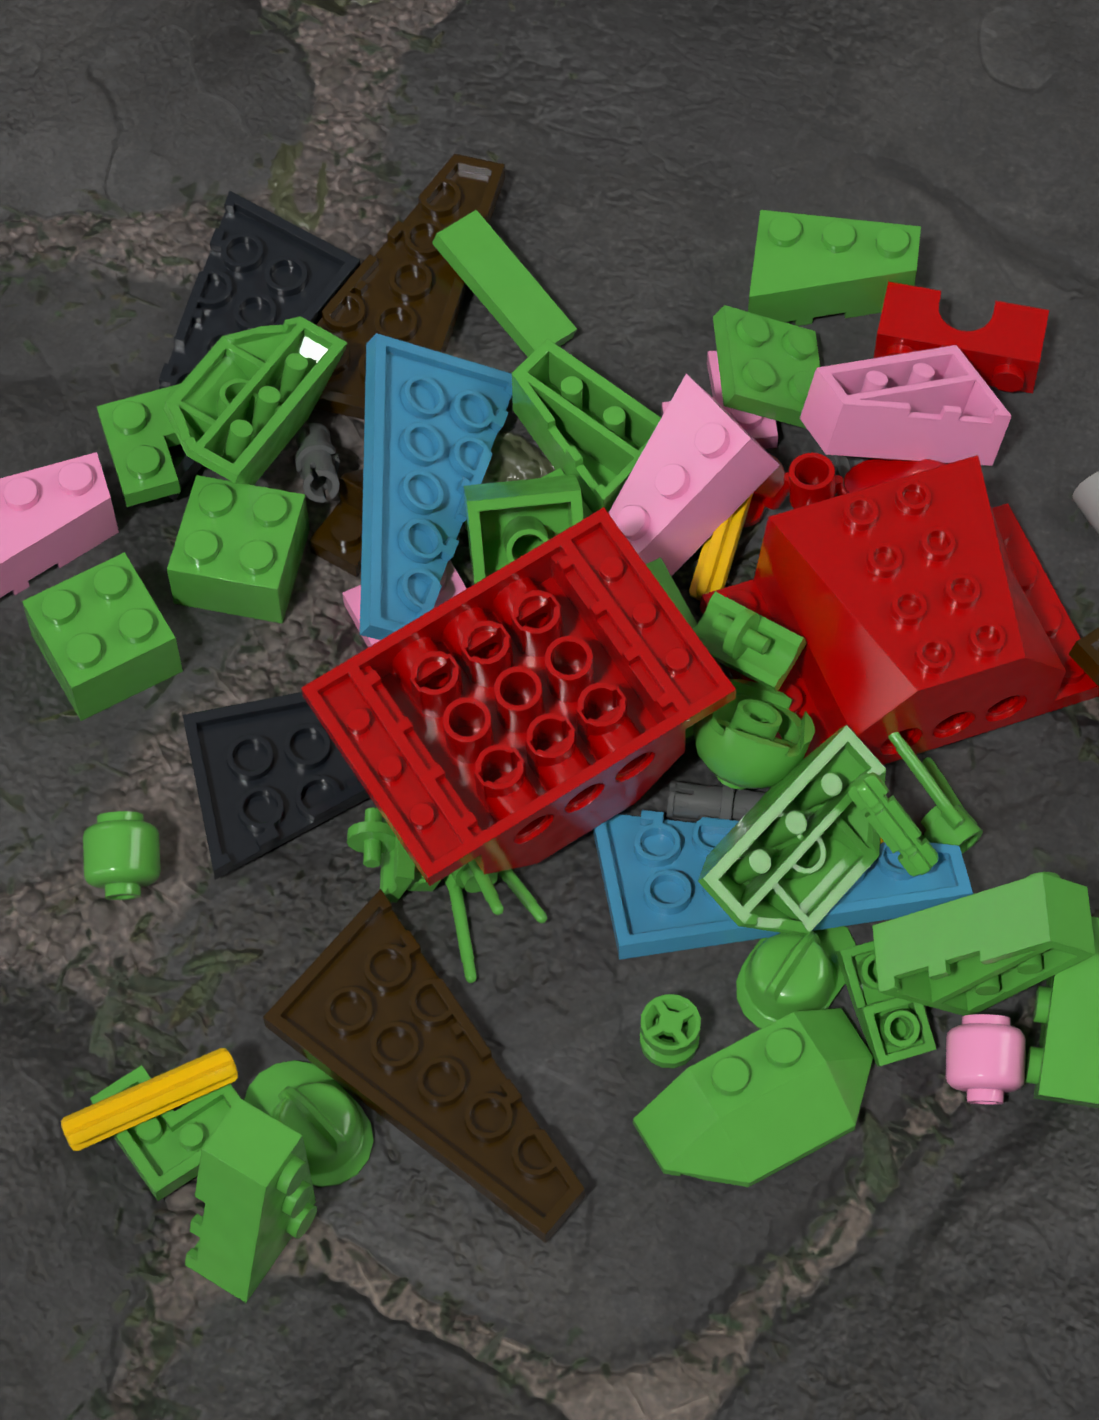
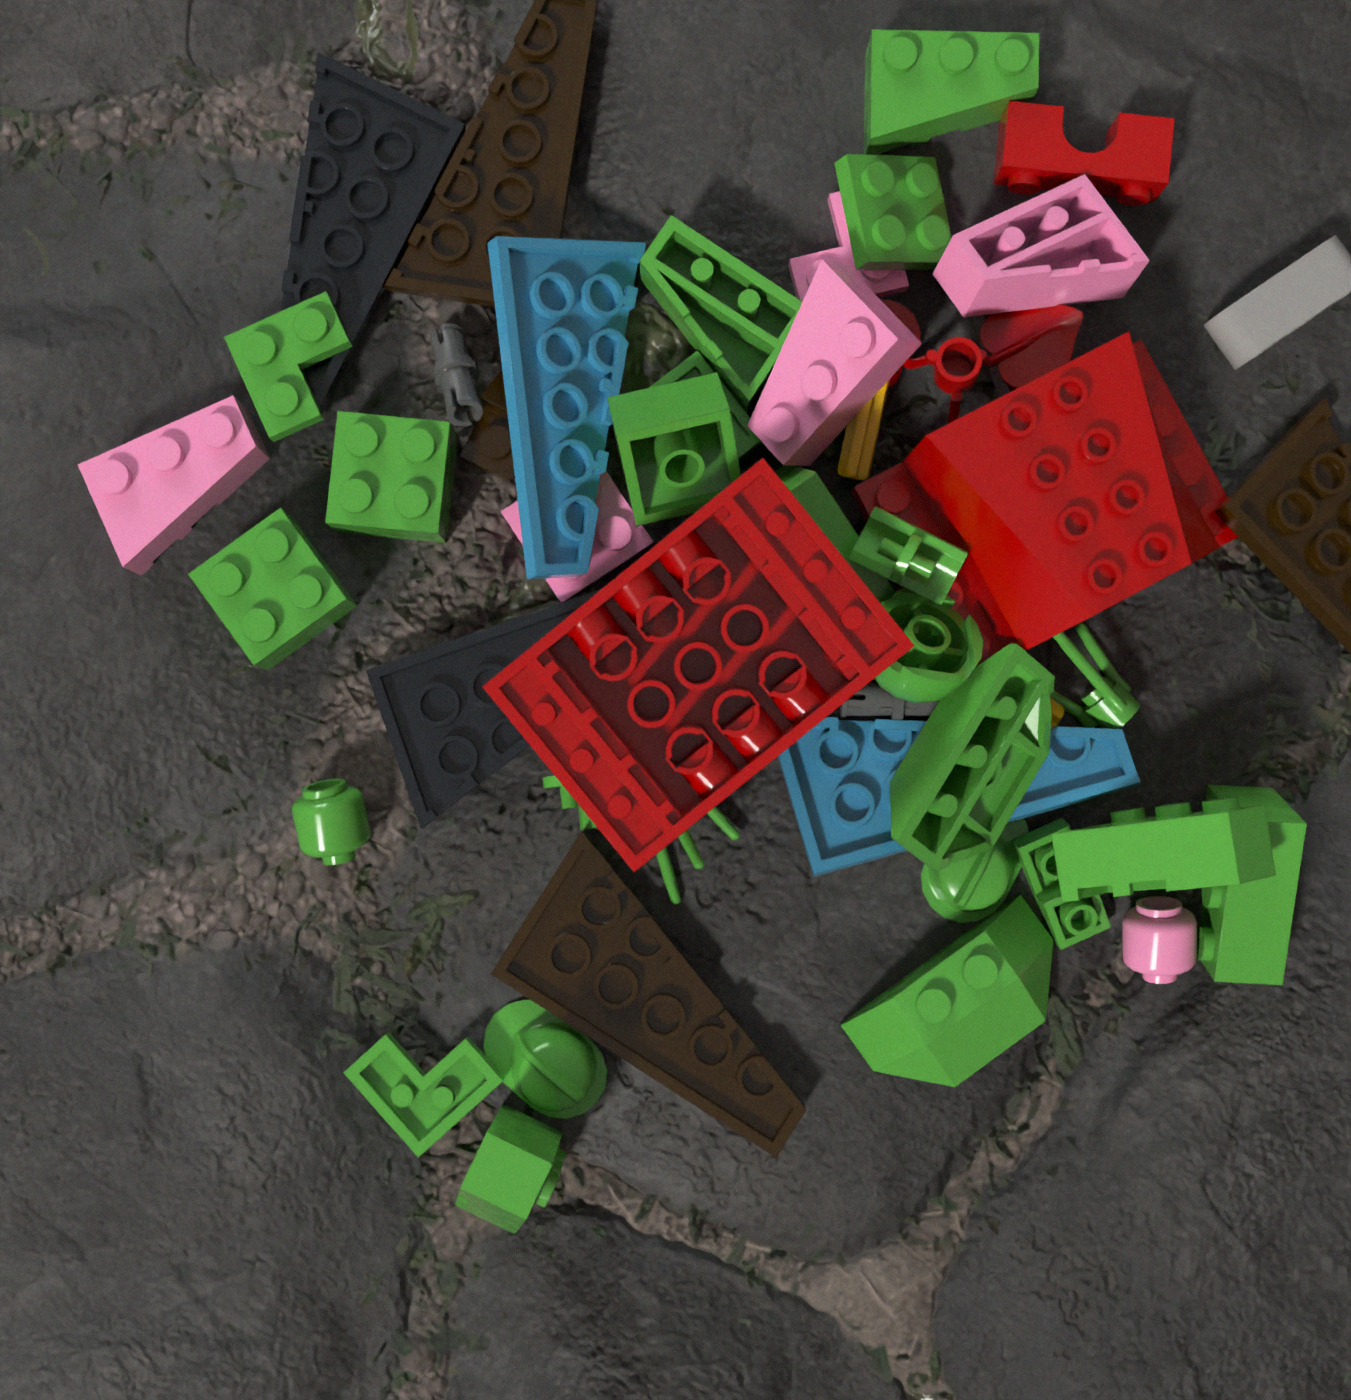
camera: 10 degrees left, 25 degrees up
yellow axle [61,1048,238,1151] -> none
bright green wedge [164,316,347,485] -> none
bright green tile [432,210,577,357] -> none
bright green wheel [640,994,701,1068] -> none
bright green axle [847,772,939,877] -> none

